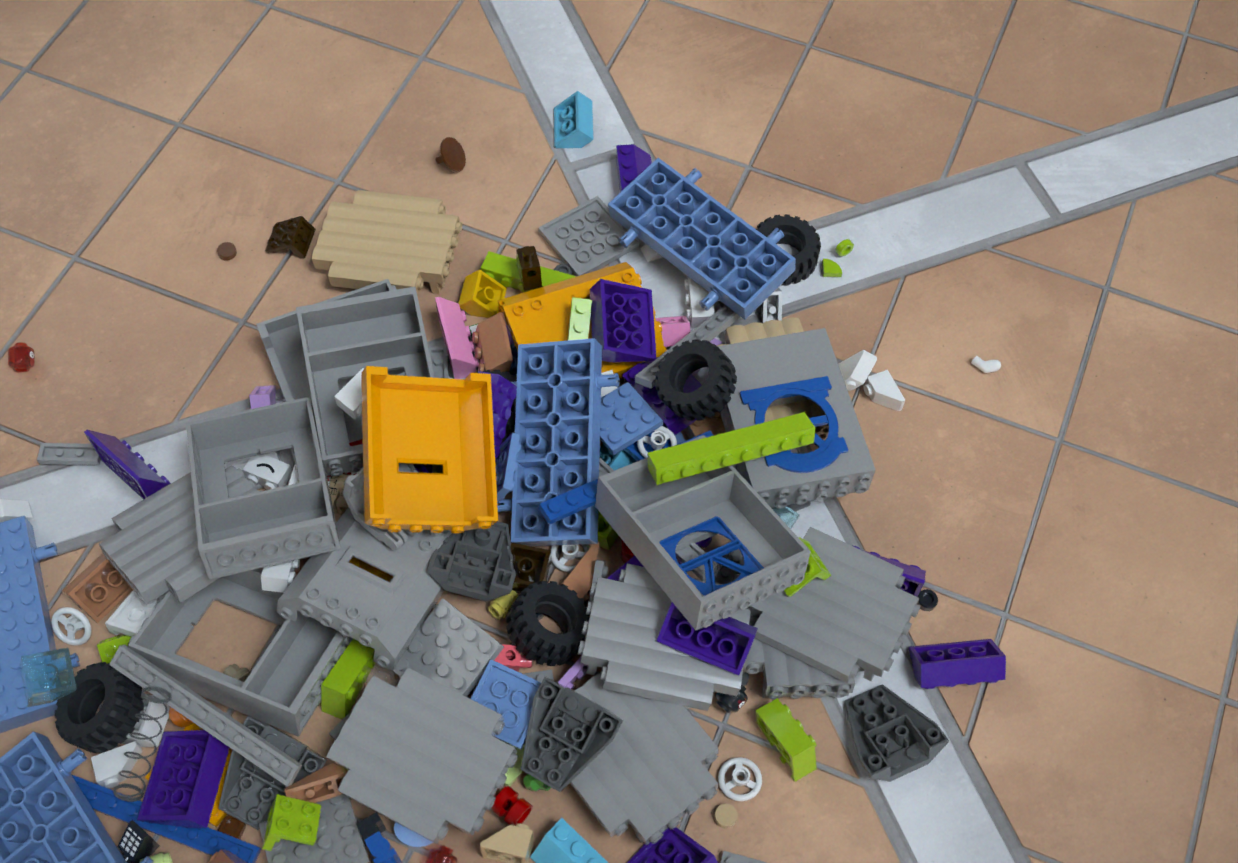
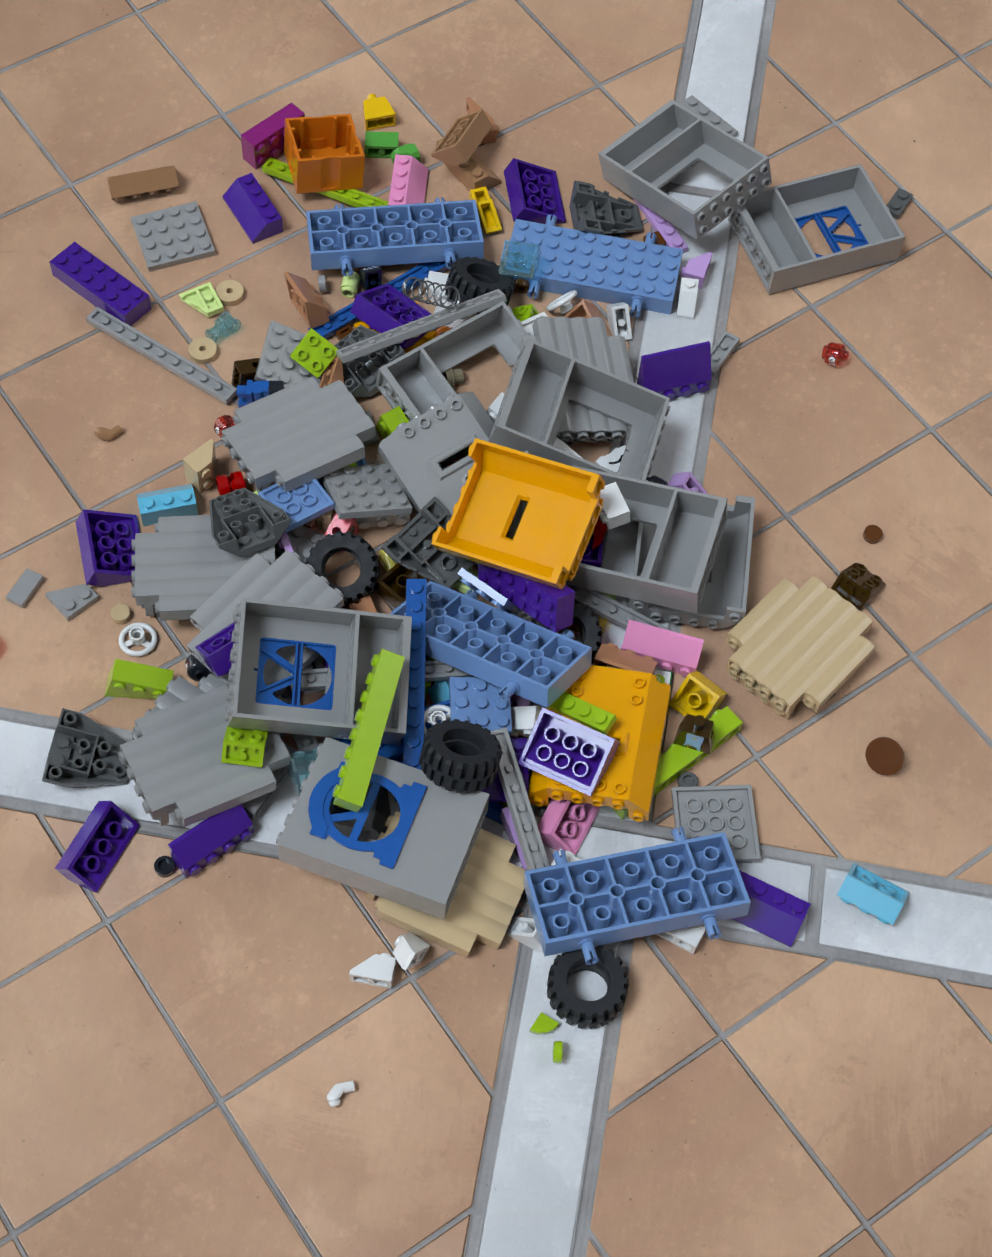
camera: 120 degrees right, 0 degrees up
none -> white slope [606,302,632,340]

